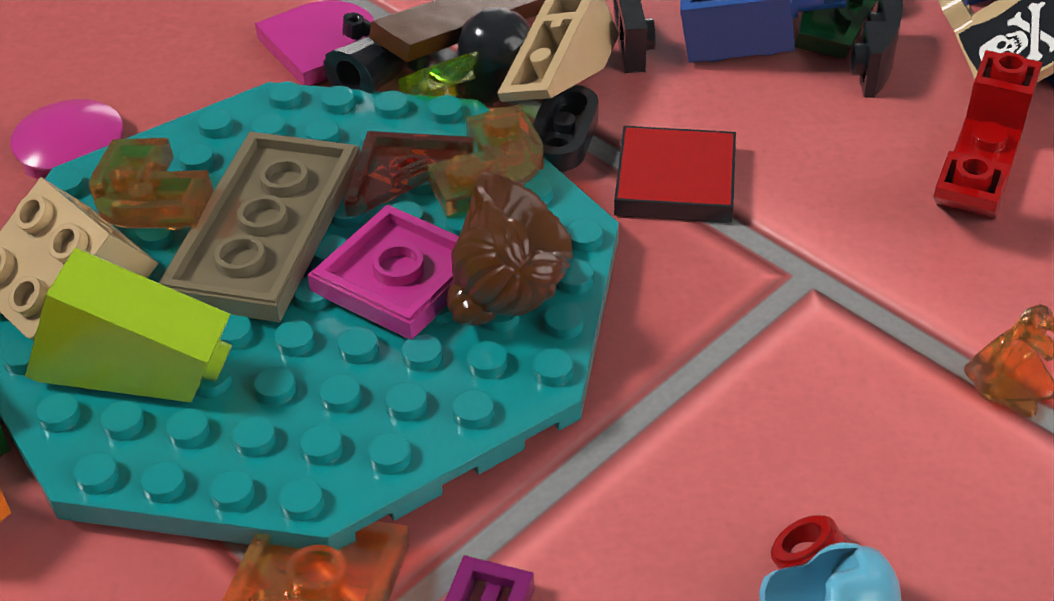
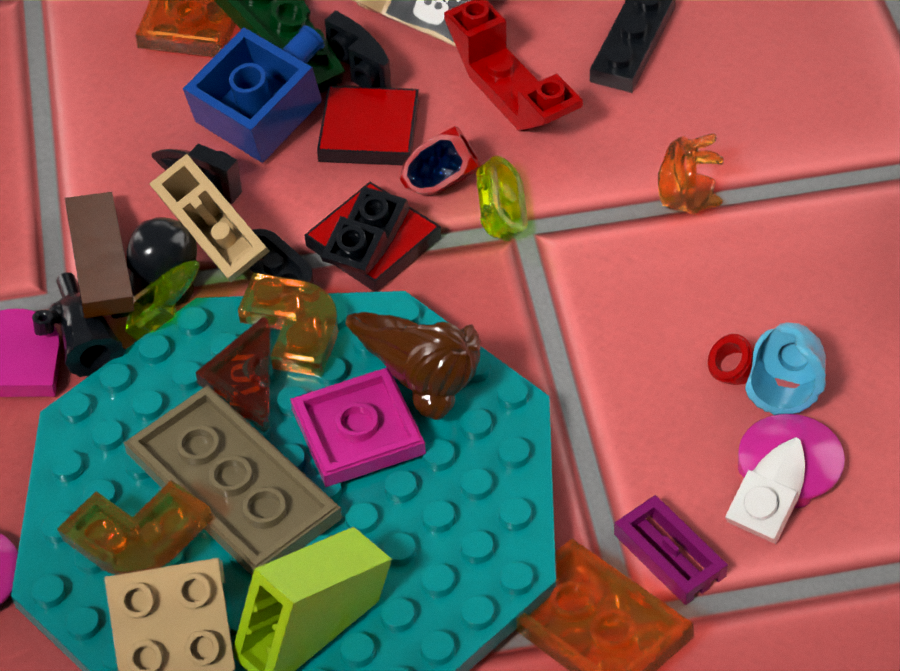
camera: 55 degrees left, 5 degrees up
none -> red tile [317,85,419,165]
none -> black slope [320,186,410,275]
none -> rock [400,126,482,196]
none -> clear neon green plate [477,156,528,241]

